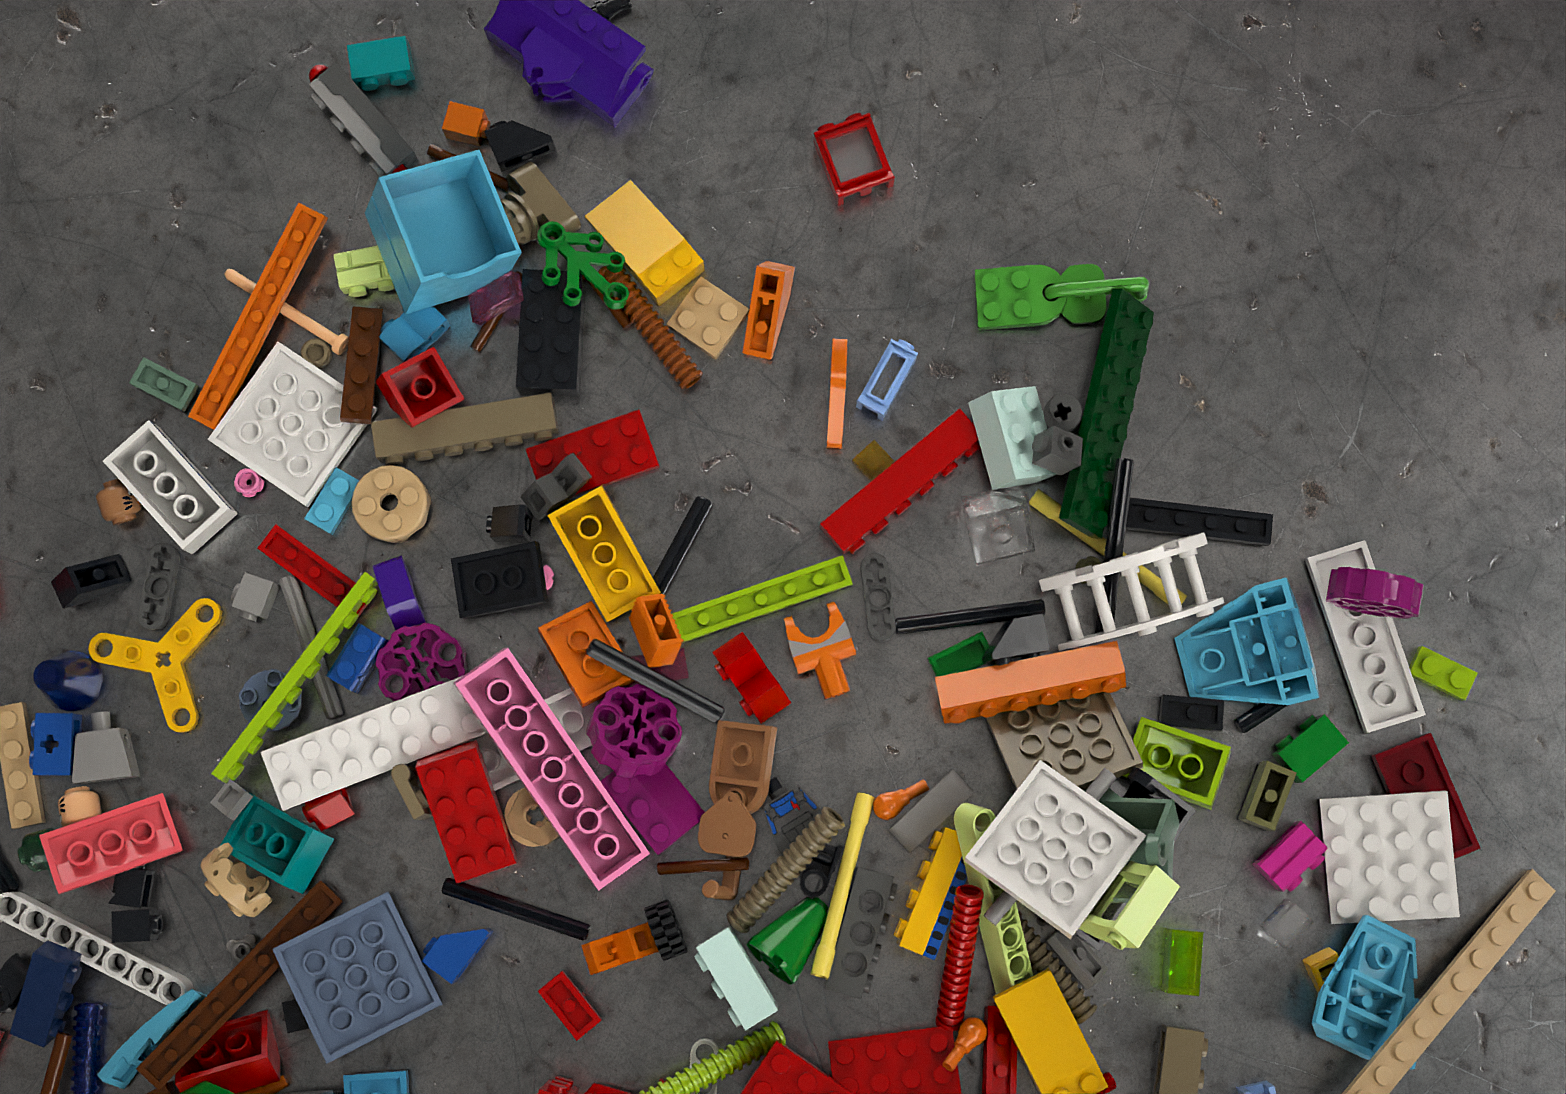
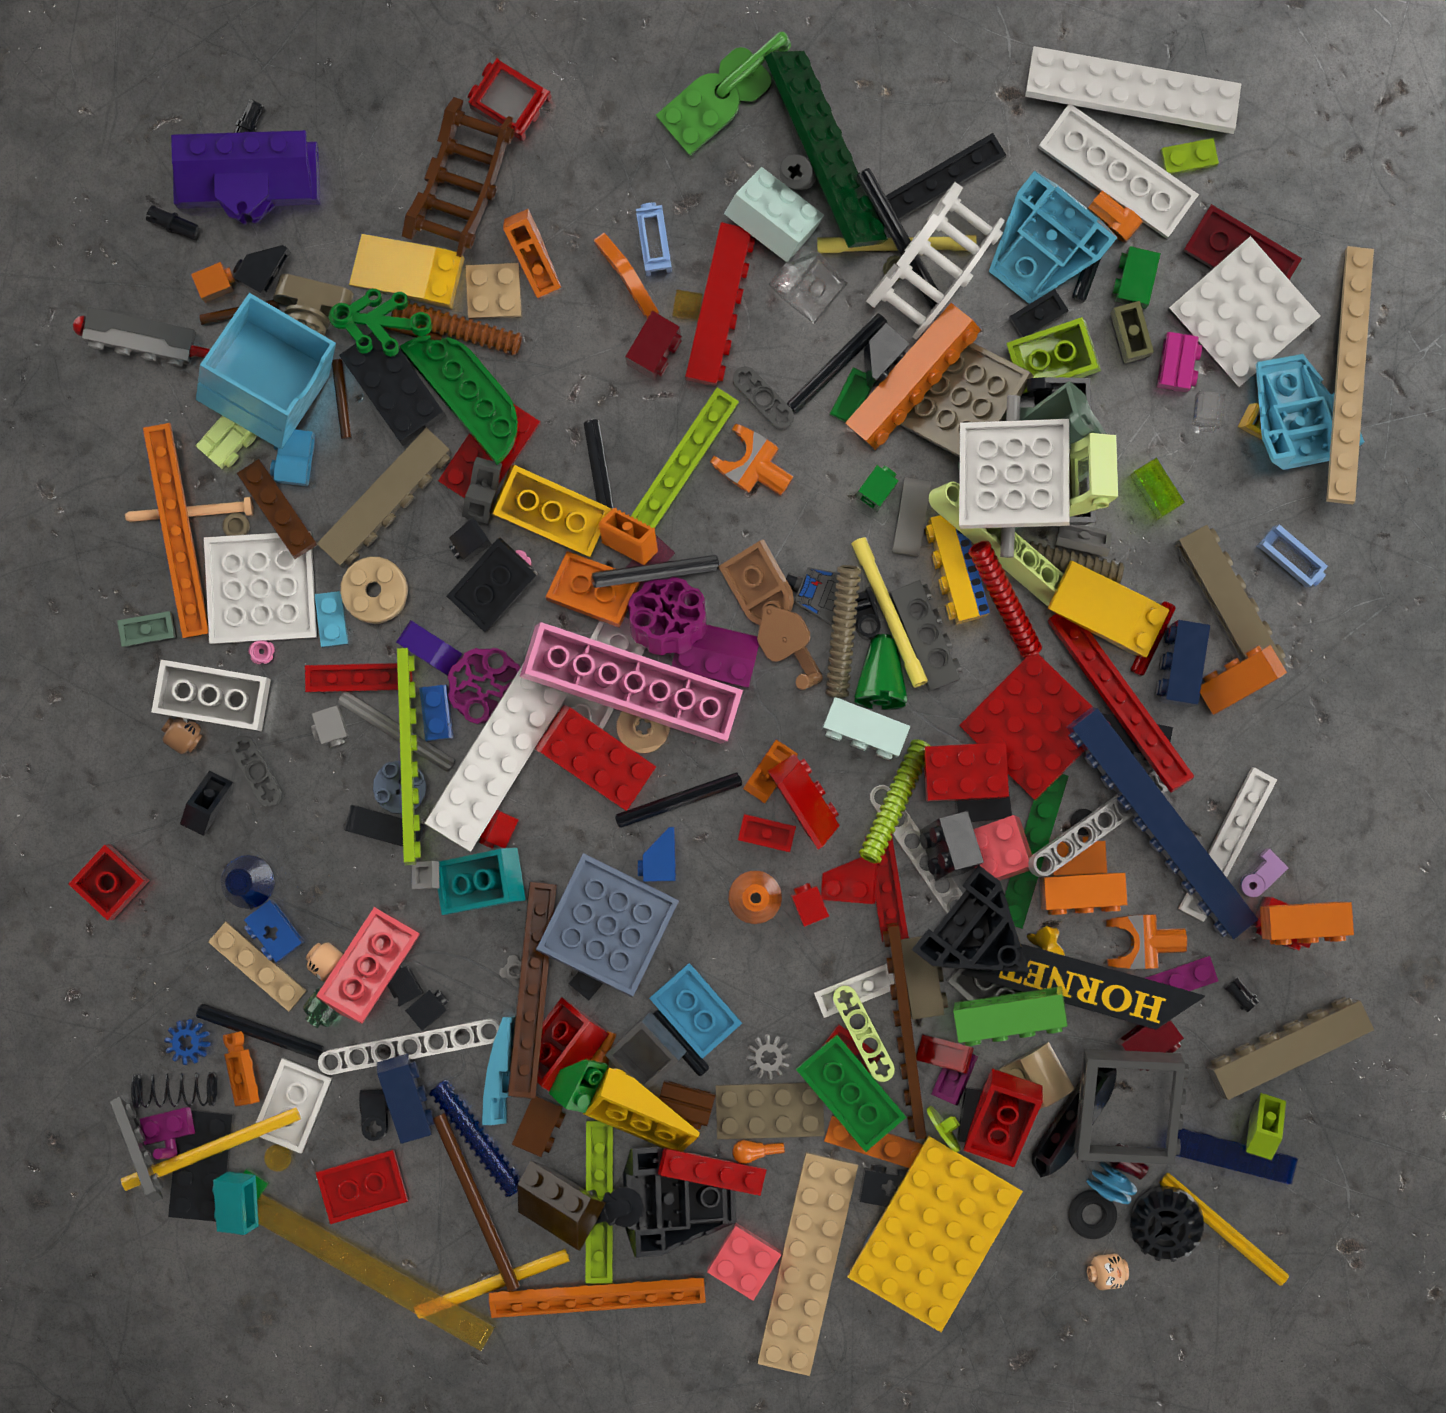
camera: 40 degrees left, 5 degrees up
light grey torso [72,712,140,784] -> none
yellow piece [88,598,223,733] -> none
tan plate [201,843,273,917] -> none
teal brick [347,36,415,91] -> none
red slope [375,347,464,428] -> none
dark tan plate [391,764,432,821] -> none
clear pink plate [468,271,524,325] -> none
black tyre [644,899,688,961] -> none
reddish brown bar [657,857,749,875] -> none
red brick [712,632,791,724] -> none
orange piece [873,779,929,820] -> none
orange piece [943,1017,987,1071] -> none
dark grey brick [1032,426,1083,476] -> none
magenta connector [1326,567,1424,619] -> none
none -> black axle [146,205,199,239]
none -> black beam [344,805,425,847]
none -> green plate [400,335,518,465]
none -> reddish brown fence [402,97,515,257]
none -> dark red brick [625,311,682,380]
none -> orange cone [728,871,782,924]
none -> red slope [768,754,840,850]
none -> green brick [856,465,899,512]
none -> white plate [1025,46,1241,134]
none -> orange piece [1087,190,1143,243]

